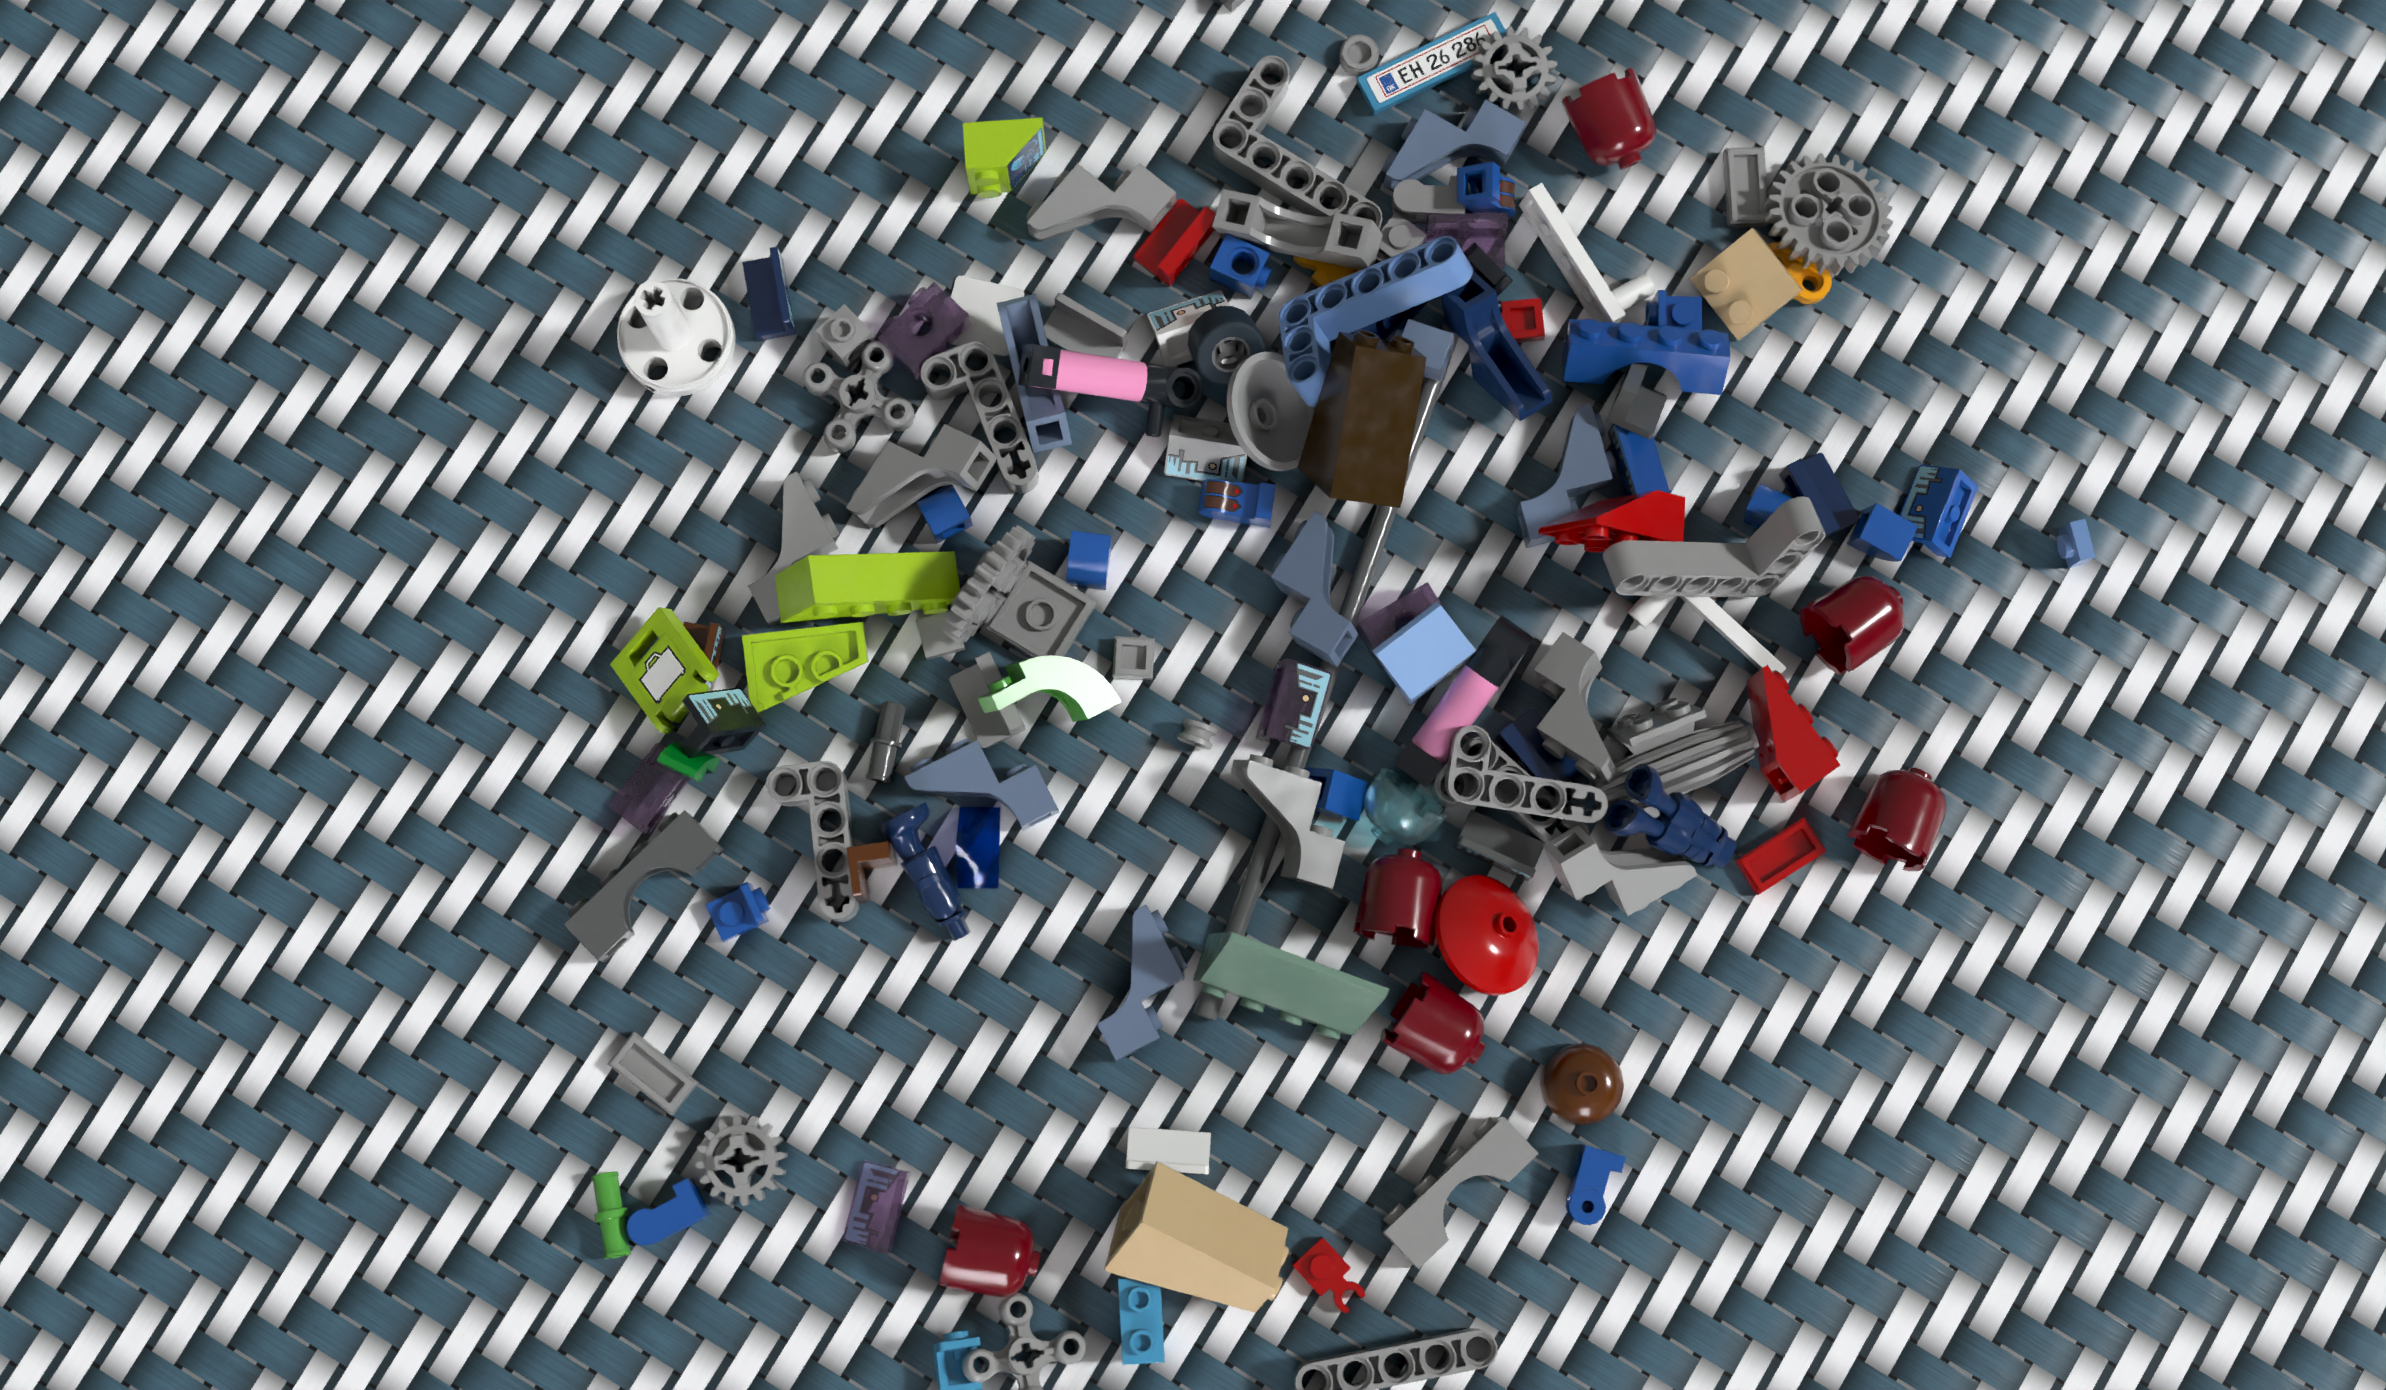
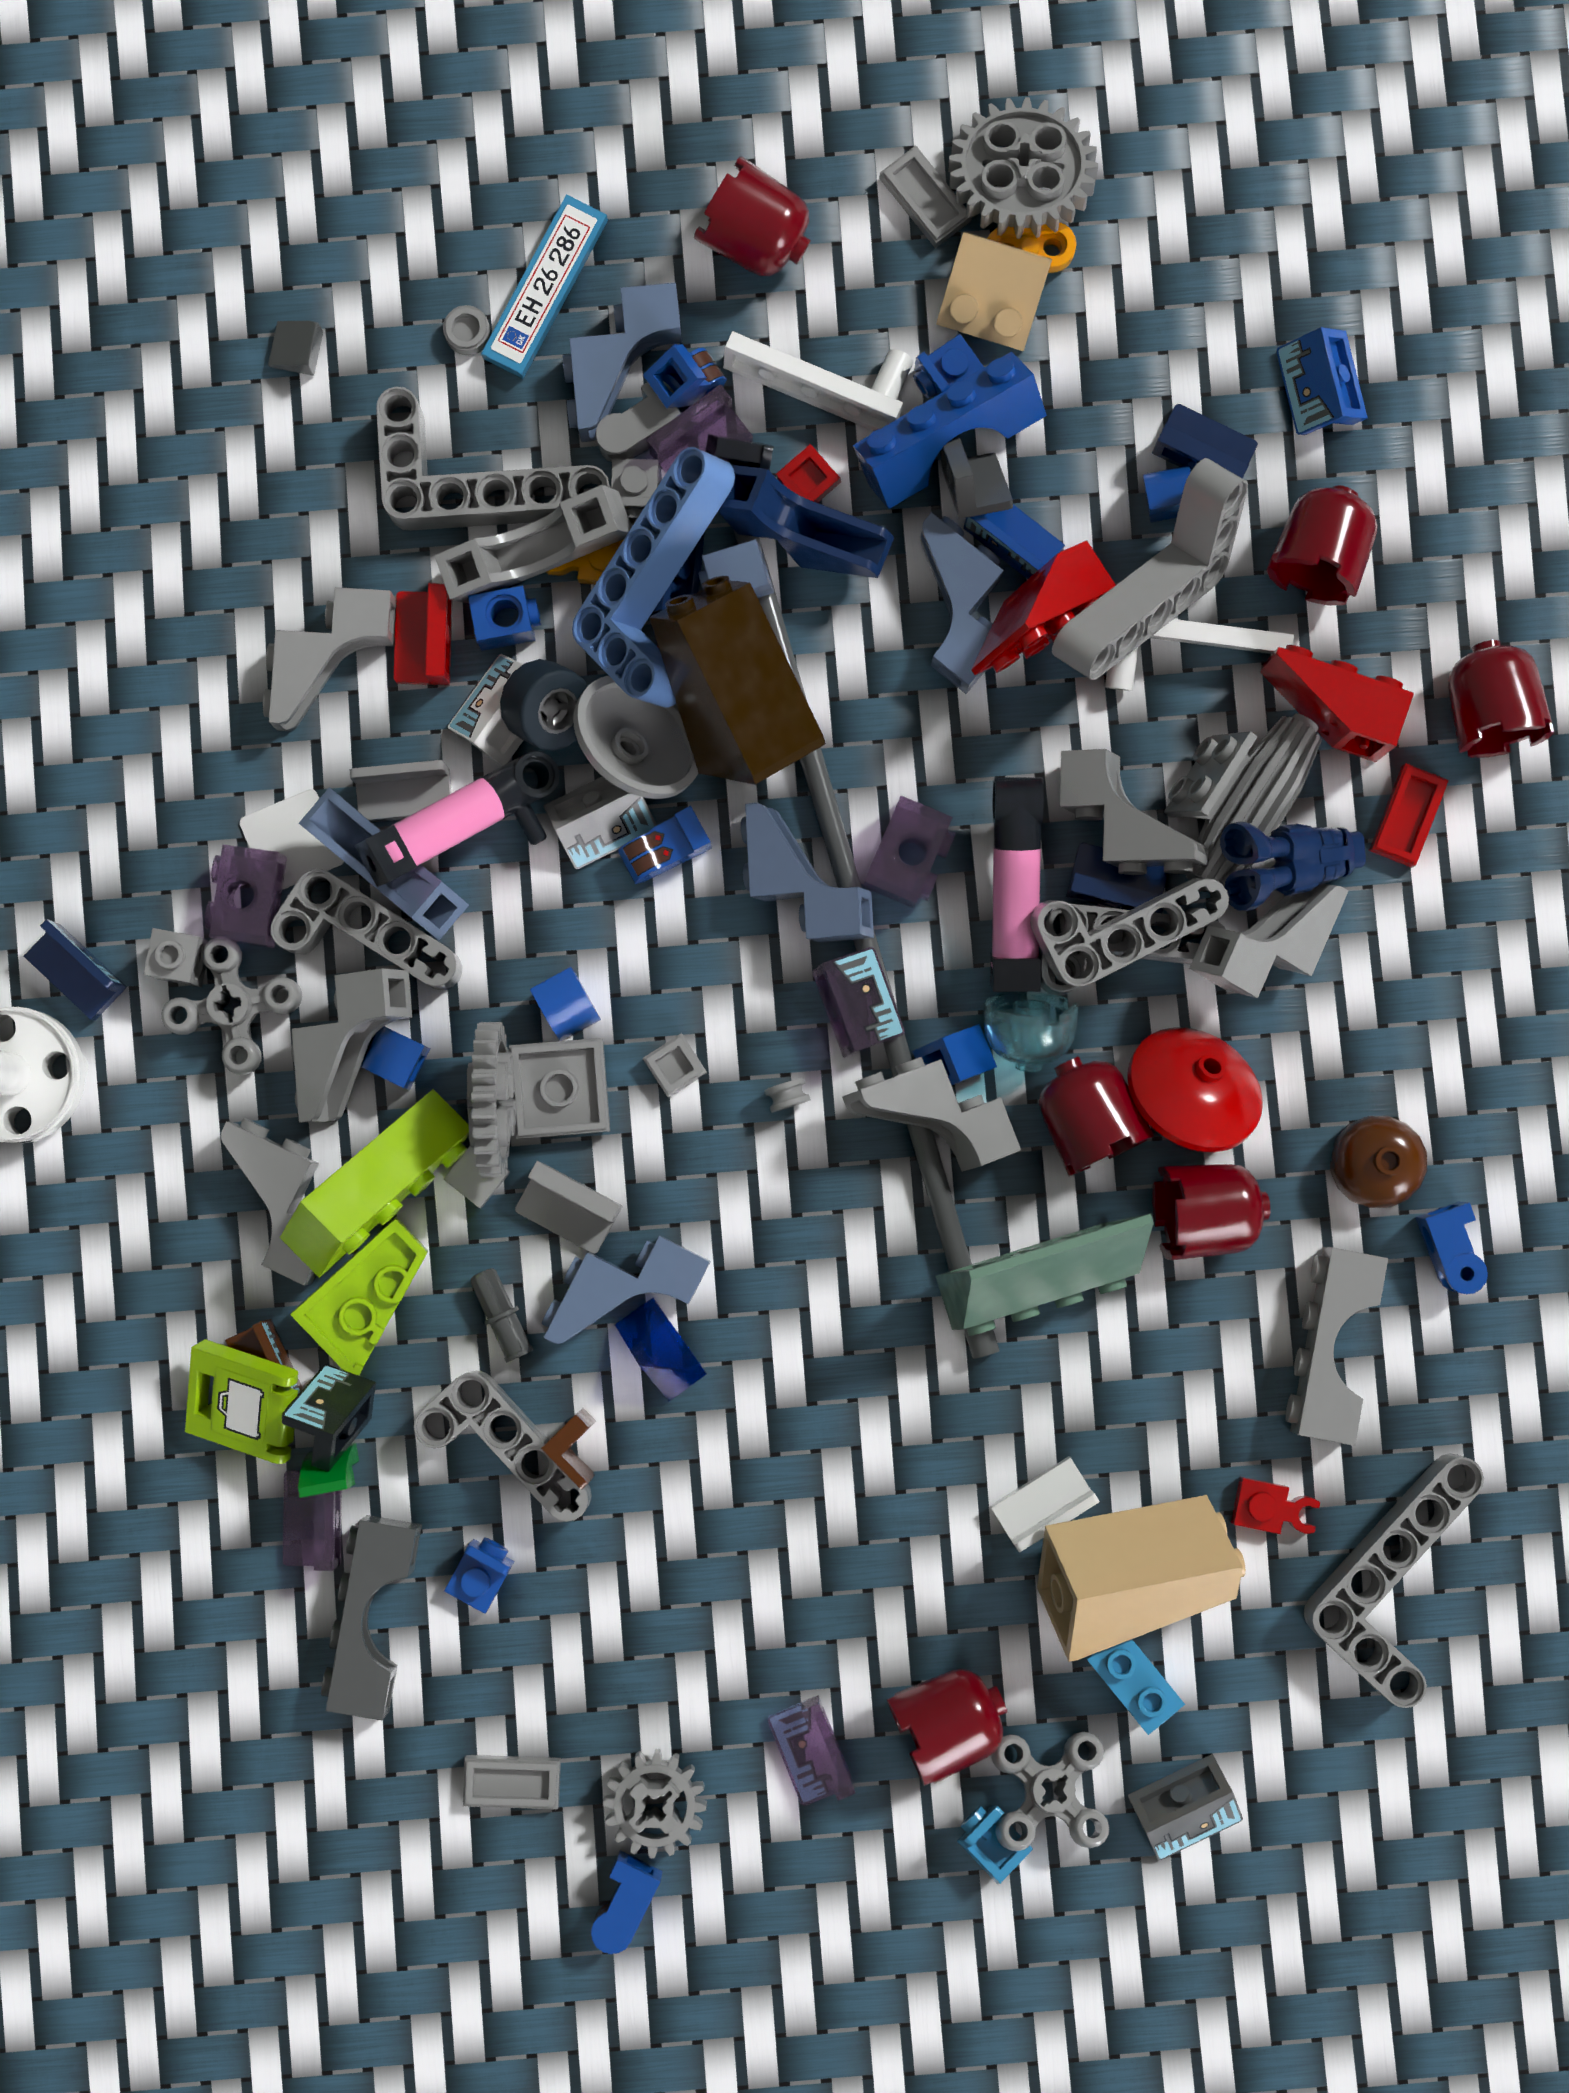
camera: 30 degrees left, 5 degrees up
bright green pin [591,1171,632,1259] -> none
dark blue piece [878,802,970,941] -> none
lime slope [963,117,1046,198] -> none
arch [977,655,1121,722] -> none
sand blue arch [1097,905,1188,1062] -> none
light blue slope [1372,602,1476,706] -> none
dark grey panel [1454,809,1546,881] -> none
light grey gear [1471,26,1557,115] -> none
blue brick [1847,503,1918,562] -> none
medium blue plate [2057,519,2096,568] -> none

